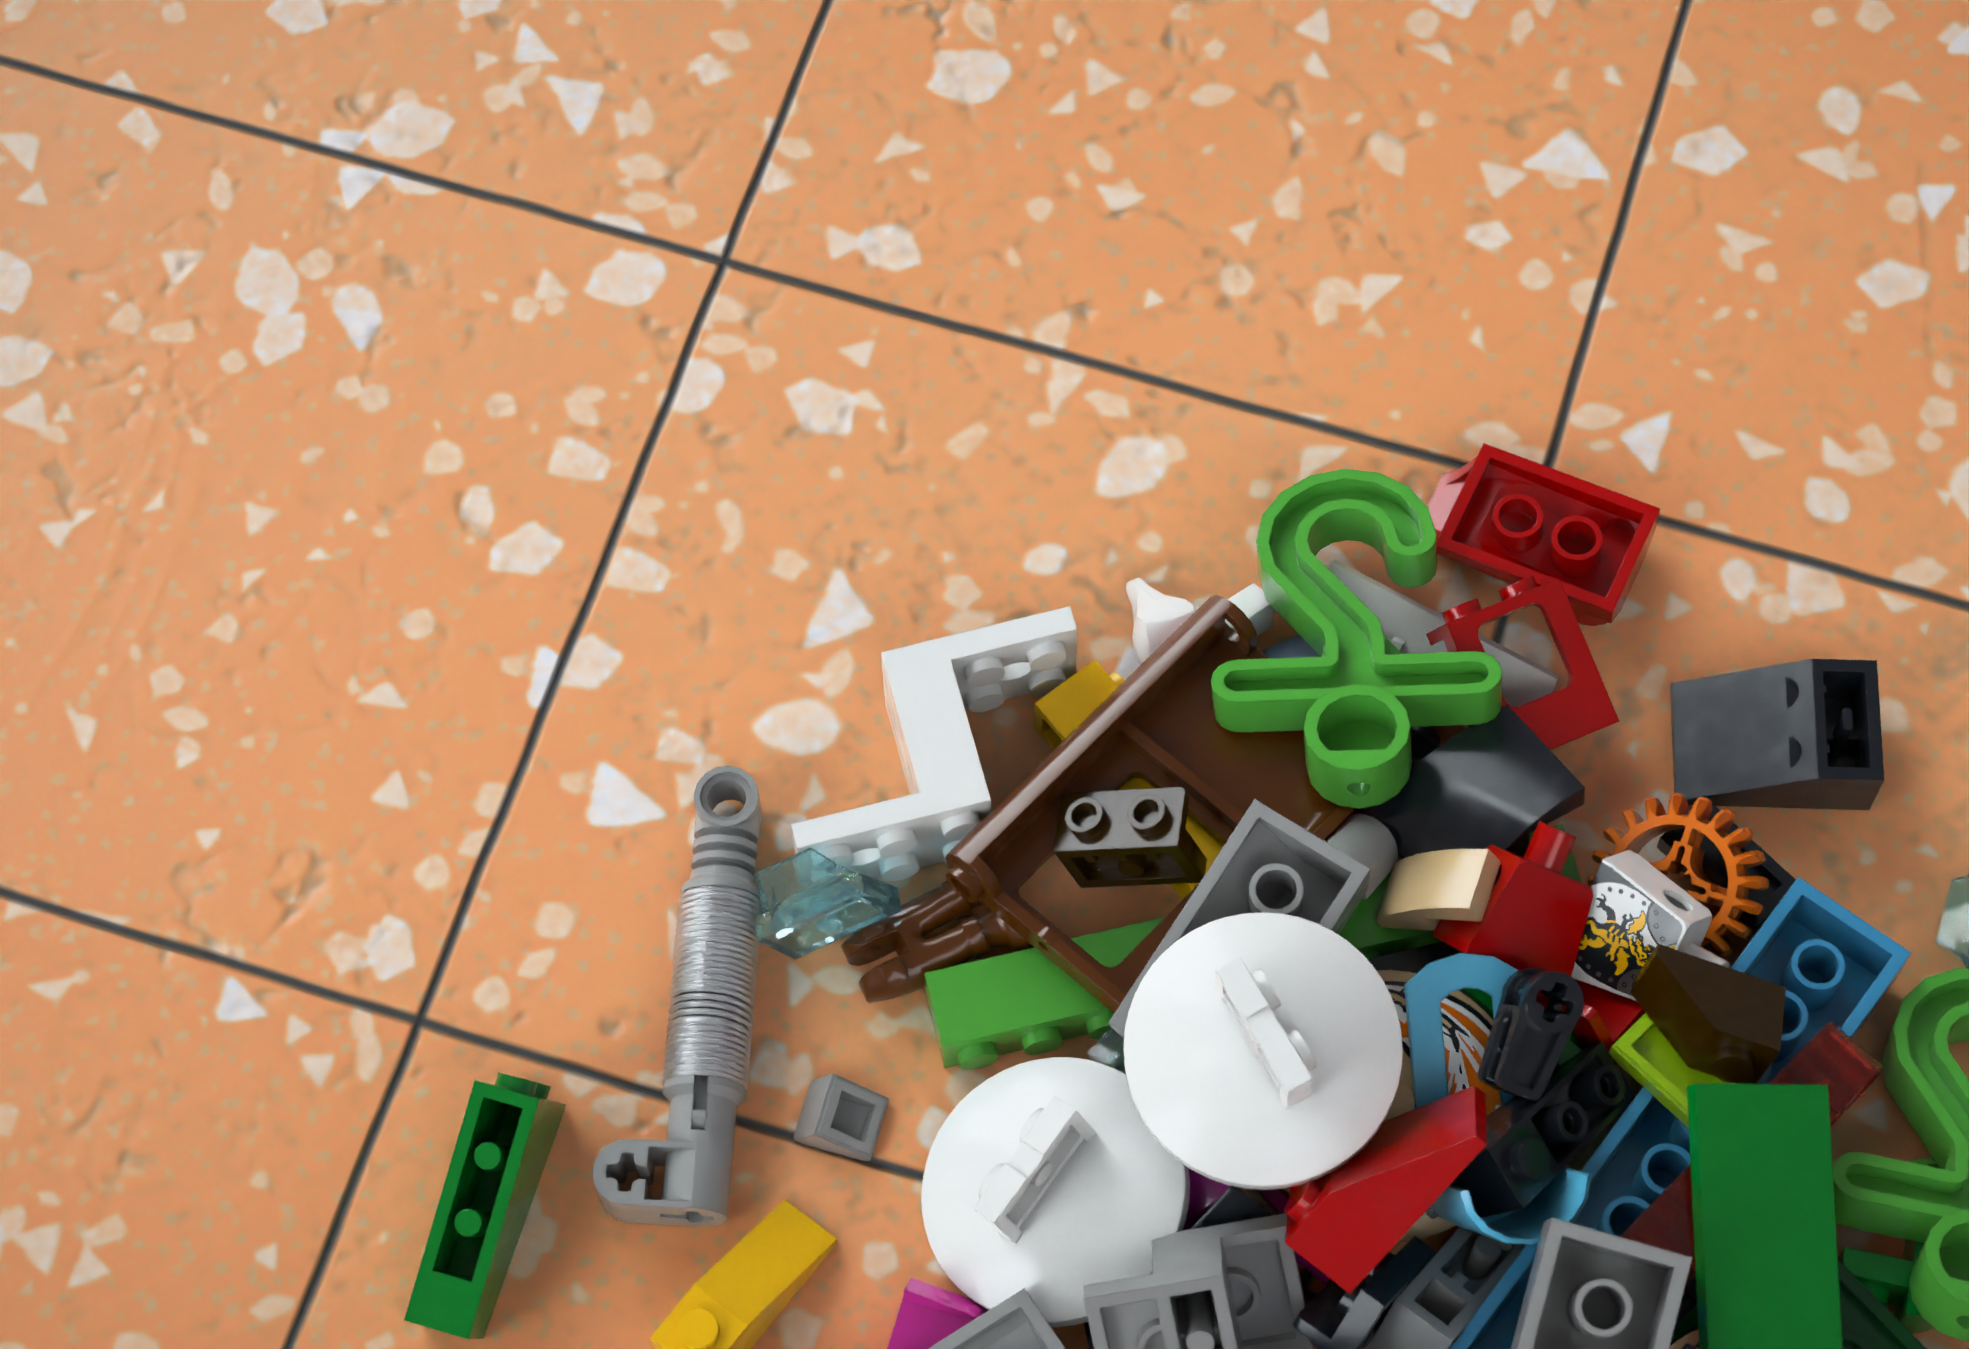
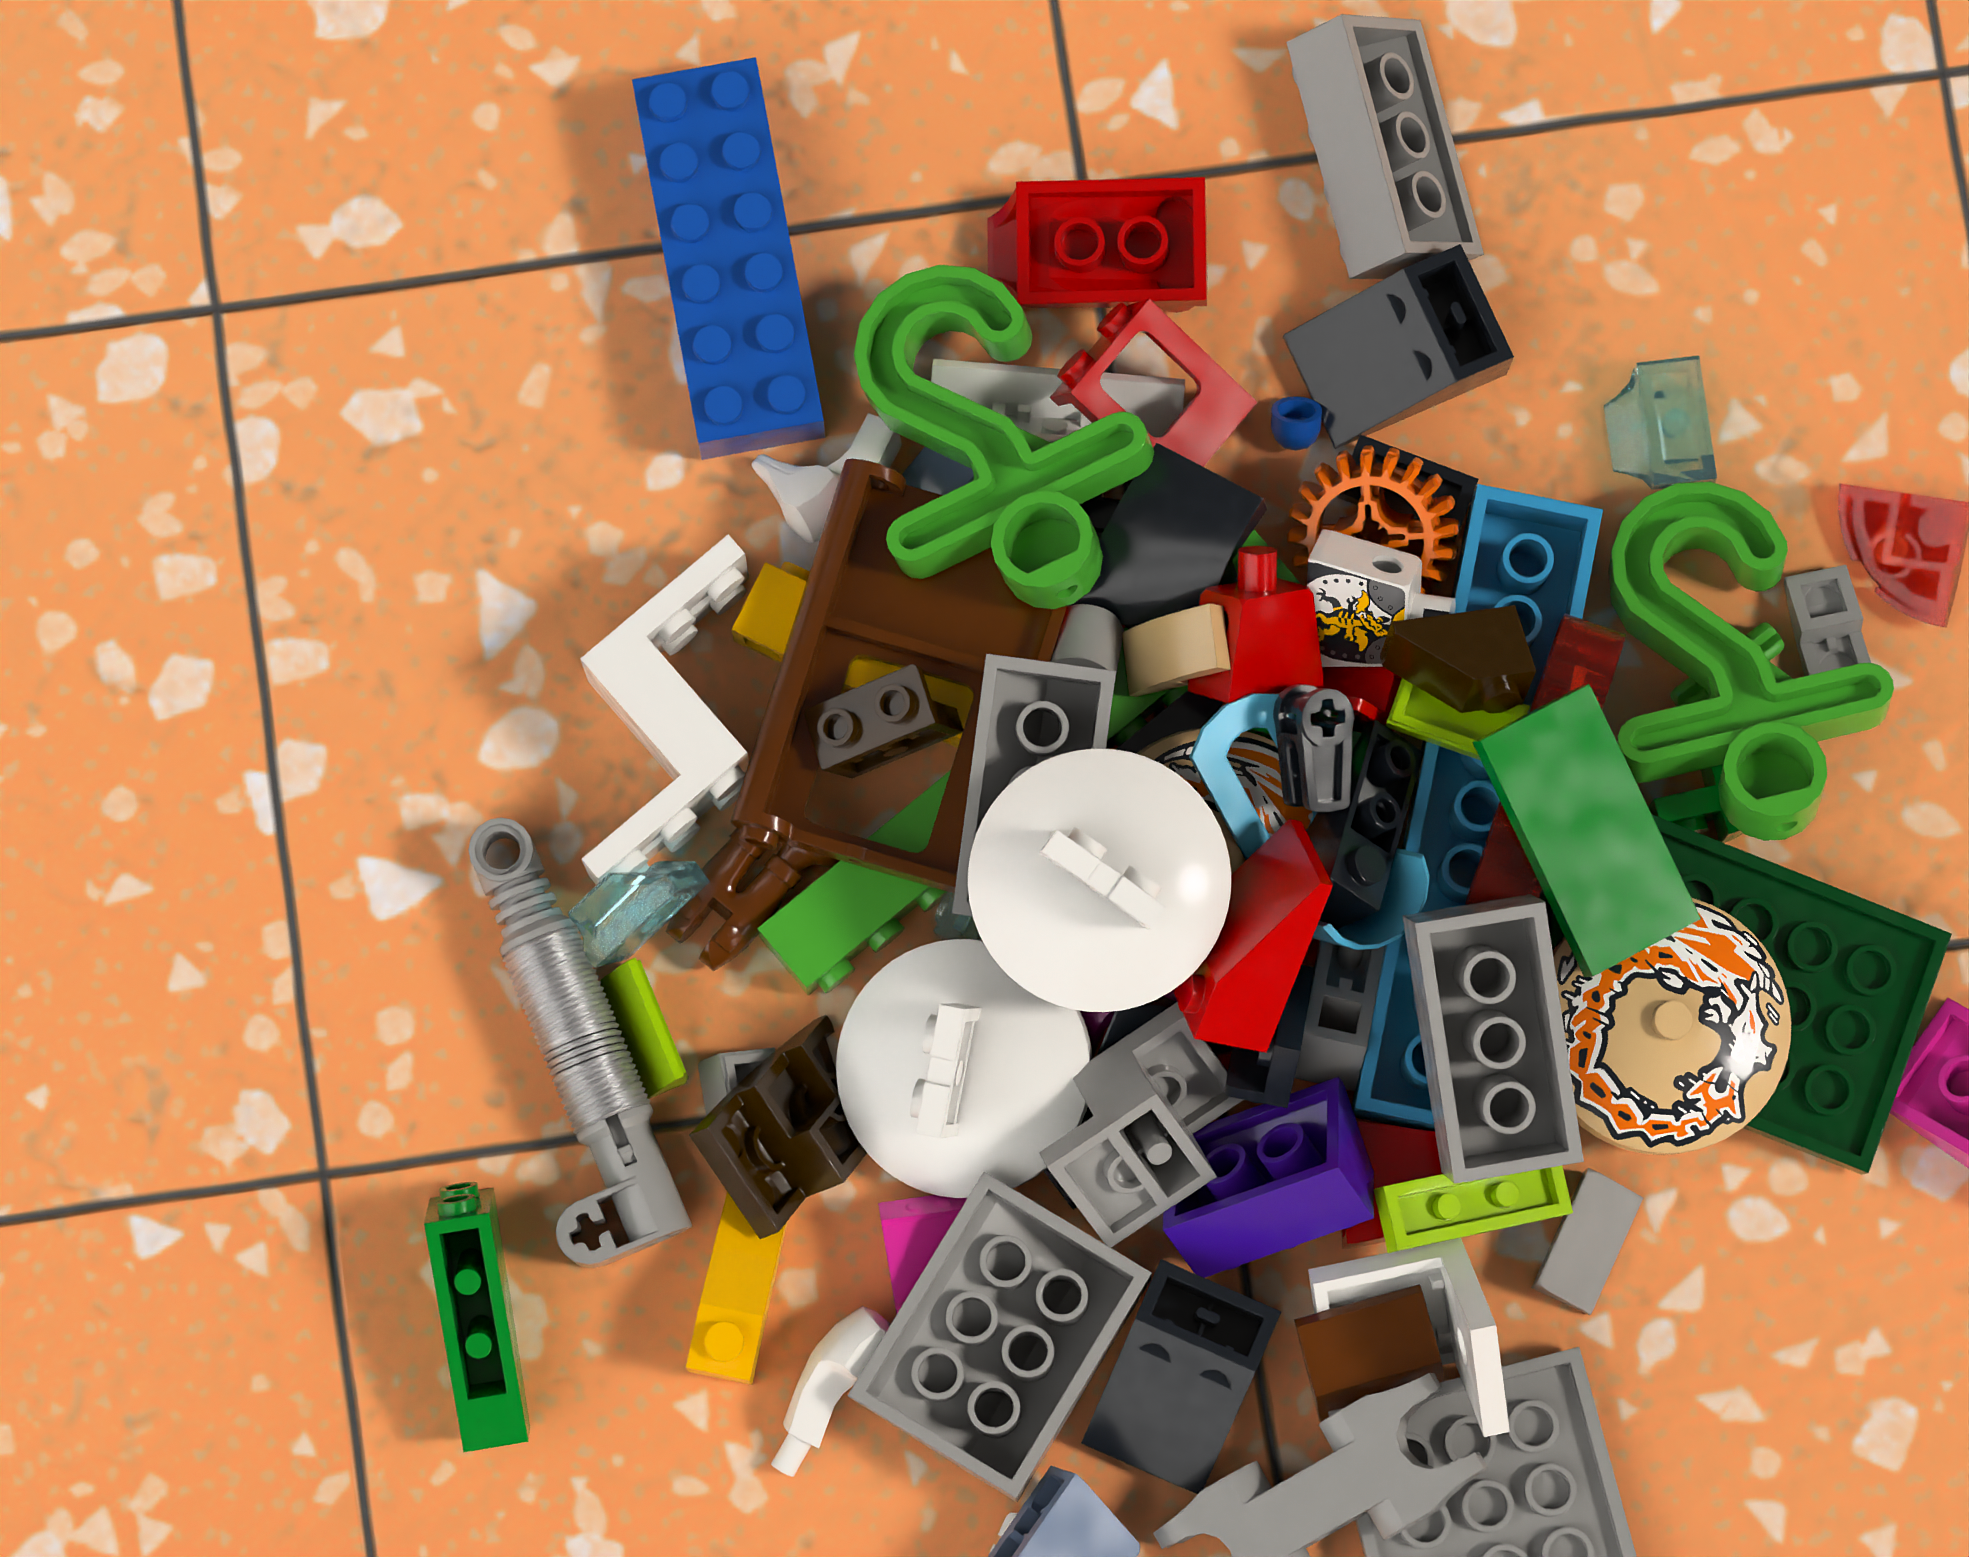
camera: 30 degrees left, 15 degrees up
none -> lime slope [600,957,689,1099]
none -> blue brick [632,57,825,460]
none -> dark brown slope [689,1015,867,1239]
none -> blue hinge [1271,397,1322,451]
none -> light grey slope [1286,14,1484,279]

